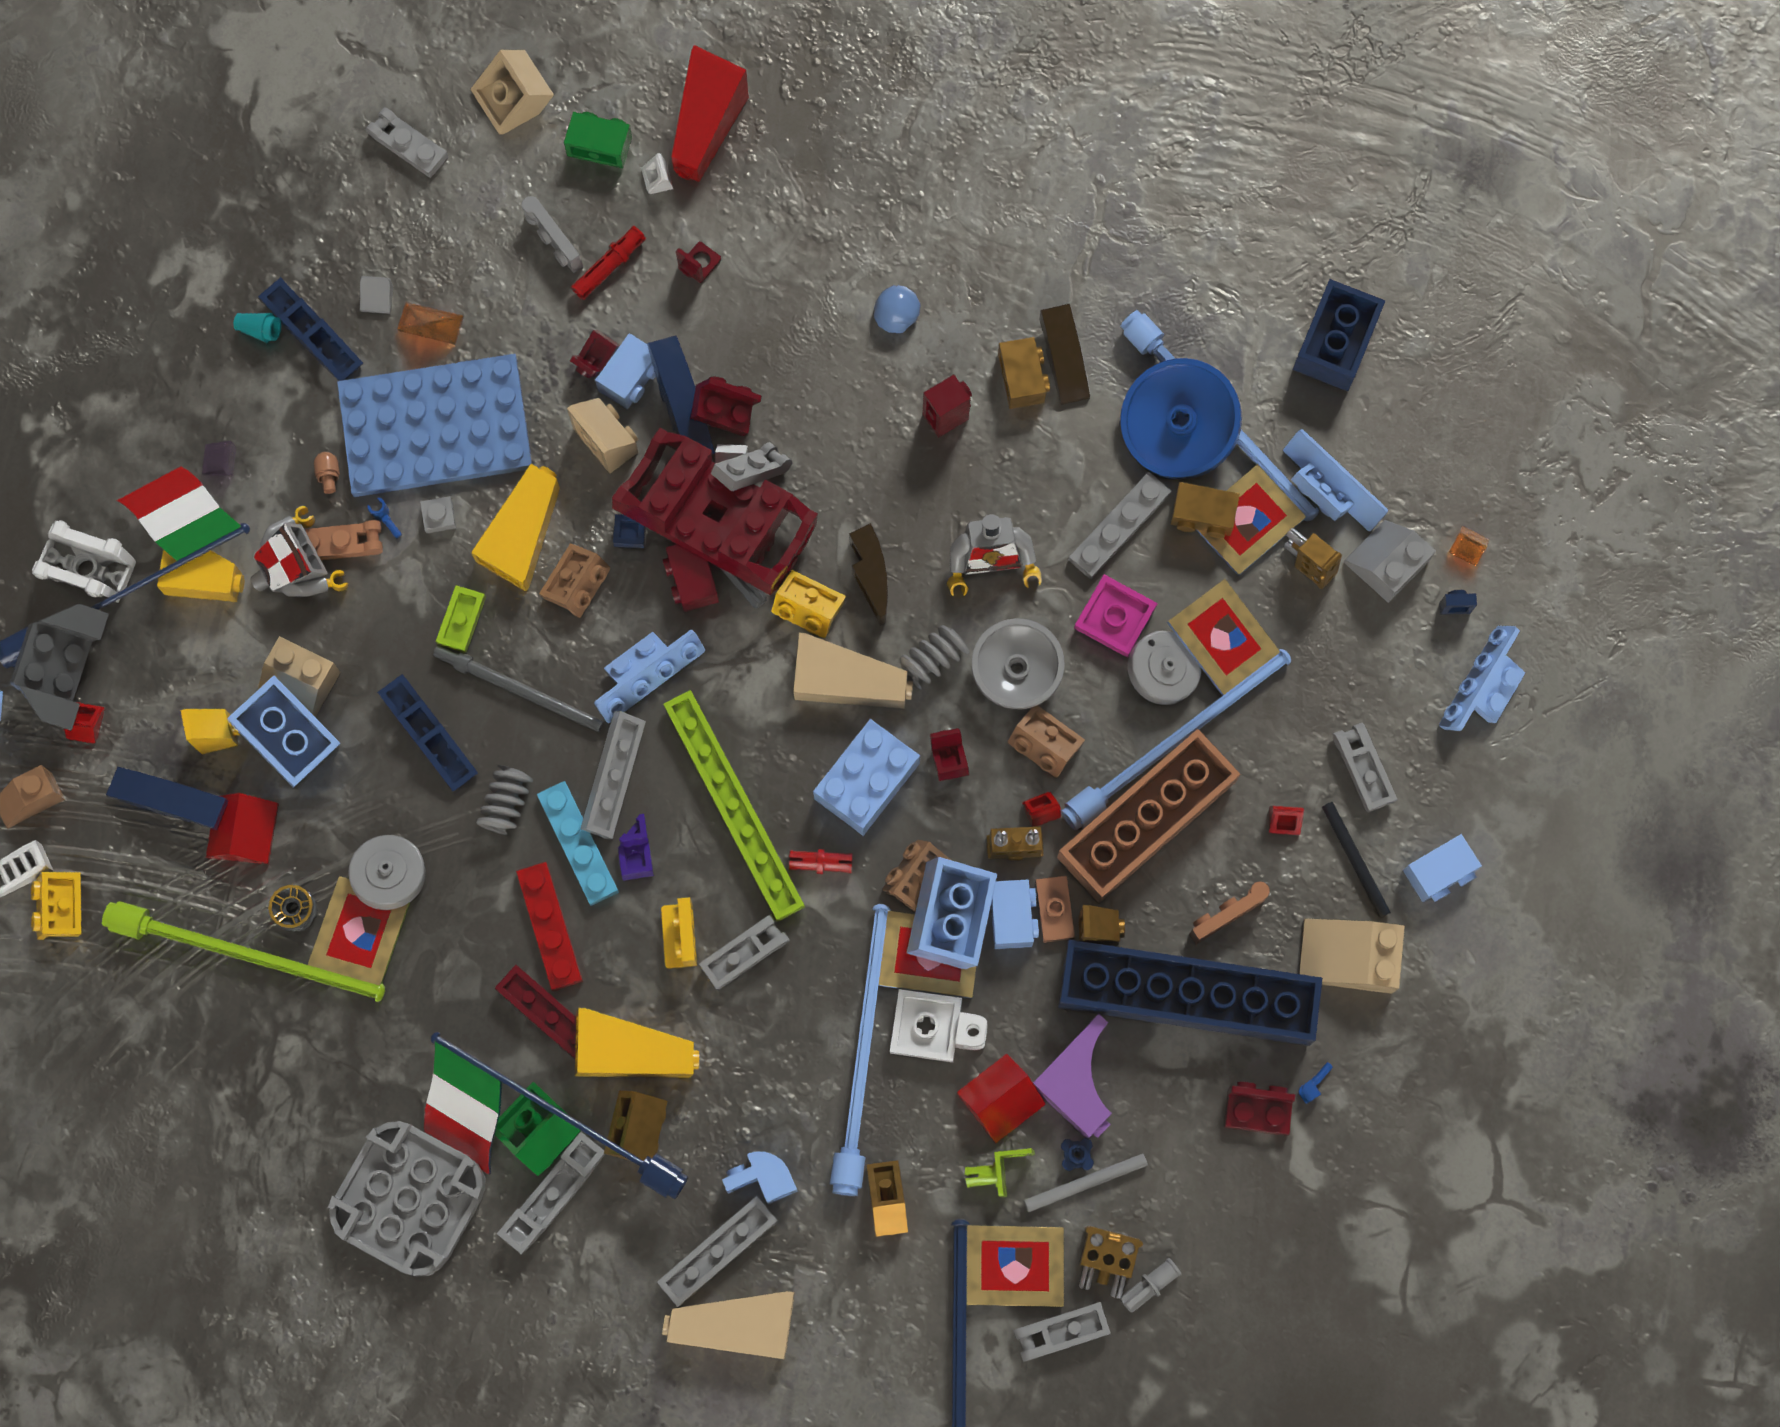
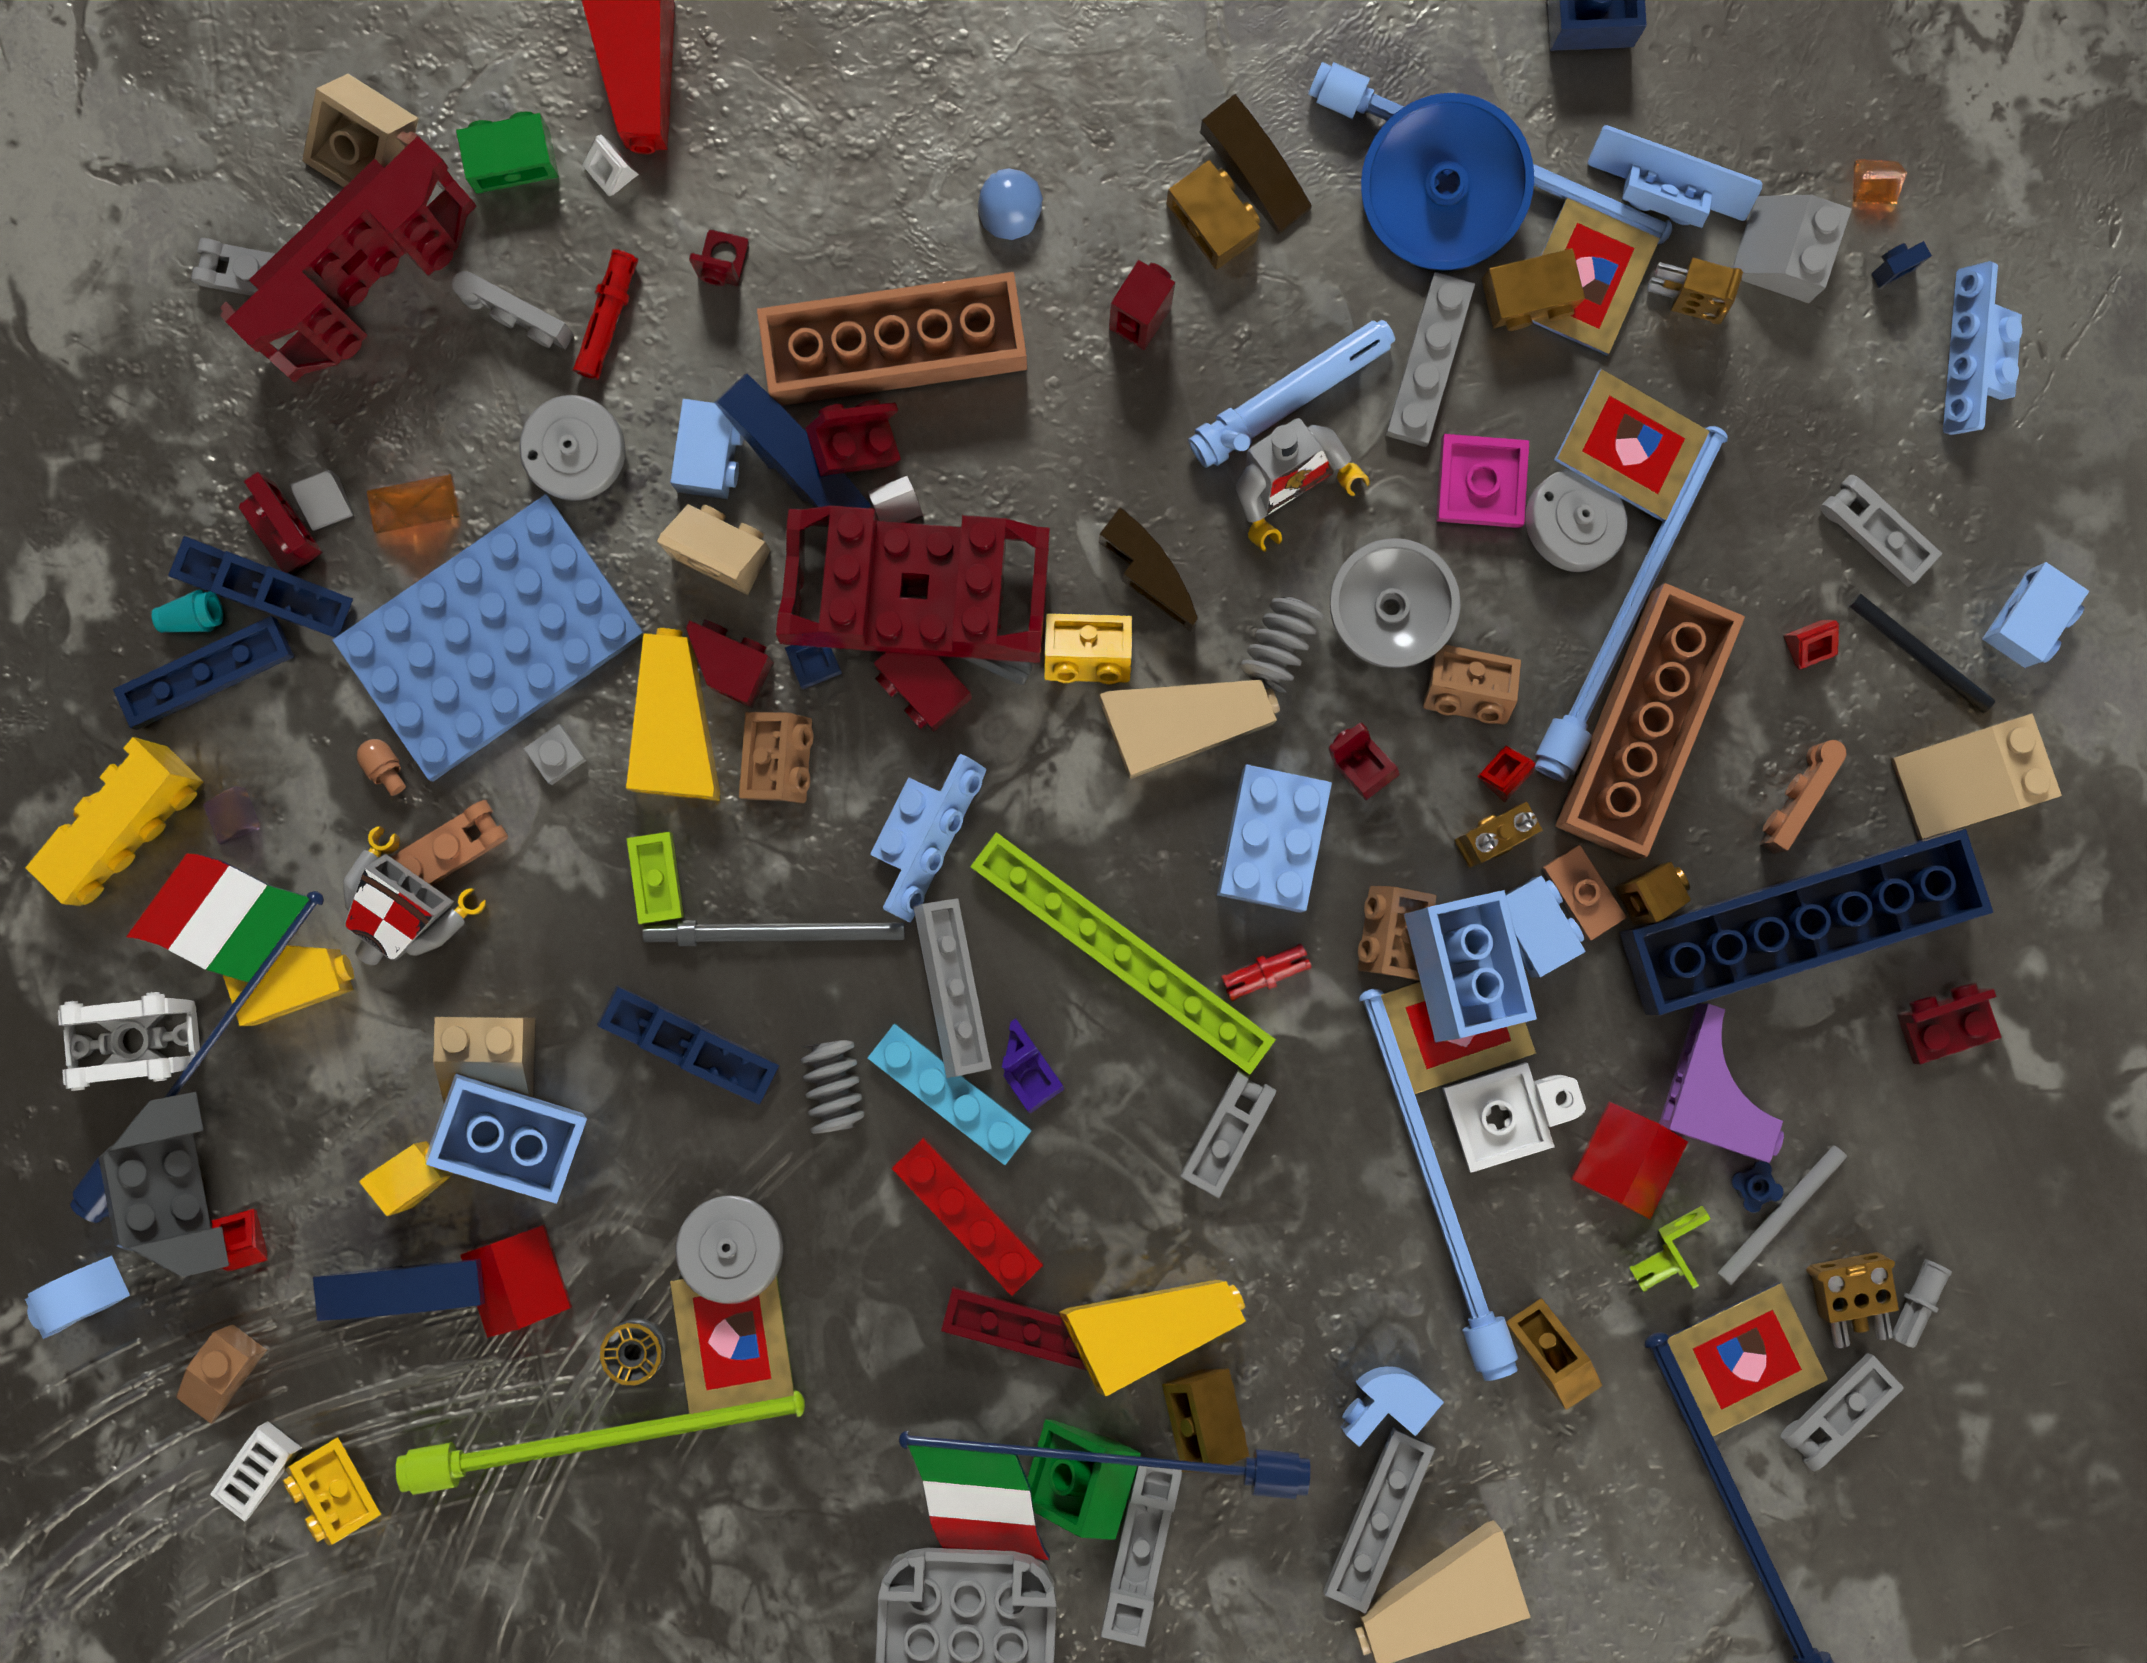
camera: 30 degrees left, 10 degrees up
blue hand [368,498,402,539] -> none
dark red bracket [570,330,620,378] -> none
yellow bracket [661,897,697,969] -> none
light grey plate [711,442,792,491] -> none
blue hand [1298,1062,1333,1104] -> none
none -> yellow wedge [25,737,203,906]
none -> dark blue plate [113,616,294,730]
none -> dark red piece [220,131,477,382]
none -> dark red bracket [239,472,323,575]
none -> light grey wheel [519,395,626,501]
none -> dark red slope [686,619,774,708]
none -> nougat brick [757,272,1027,406]
none -> light blue cylinder [1188,320,1395,468]

